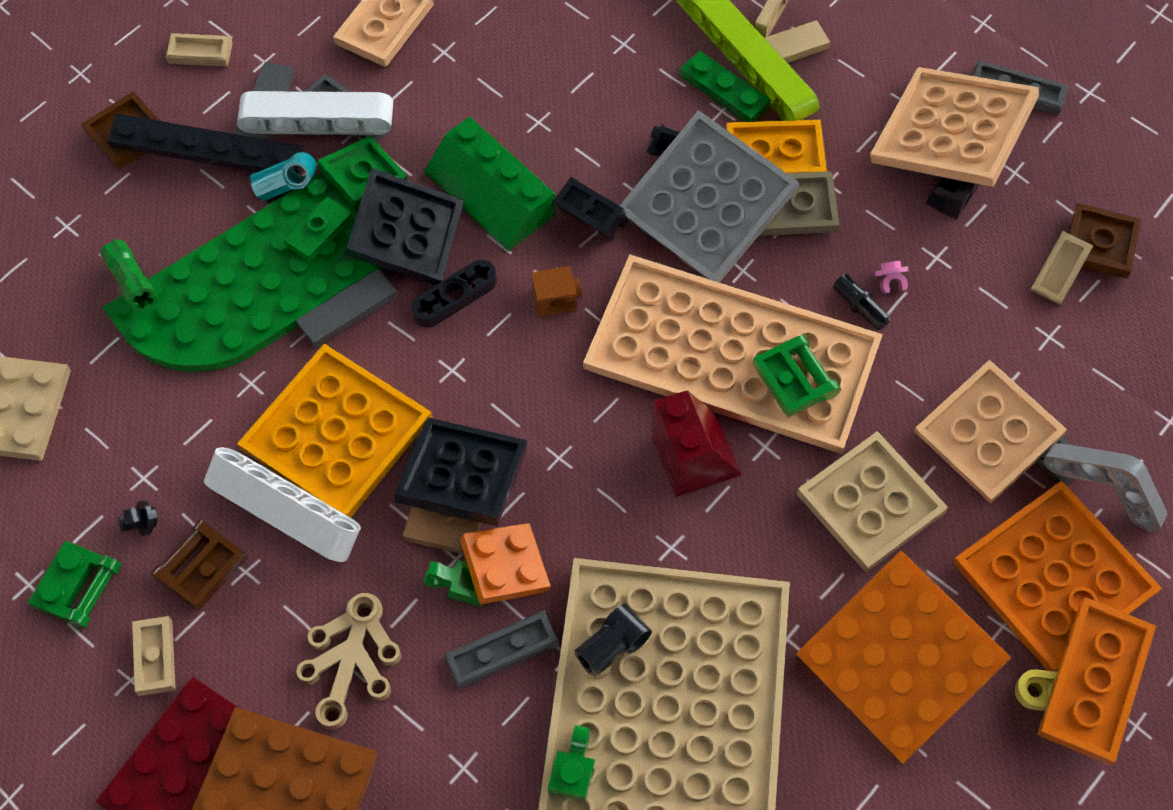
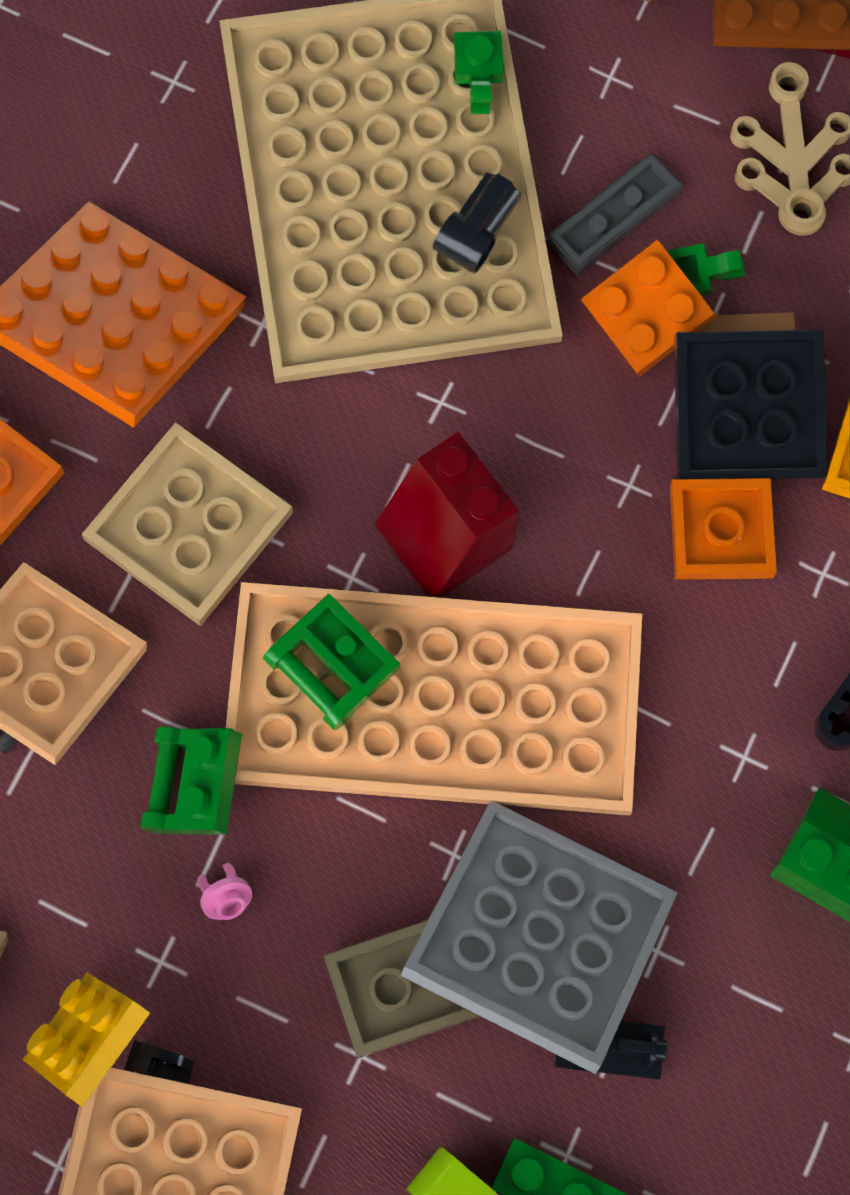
camera: 160 degrees right, 10 degrees up
dark orange brick [531,266,582,317] -> none
black hinge [553,177,628,241] -> none
light orange plate [726,120,827,173] -> none
black axle [833,273,891,330] -> none
none -> yellow plate [23,972,150,1107]
none -> green plate [140,726,242,835]
none -> orange plate [670,478,777,580]

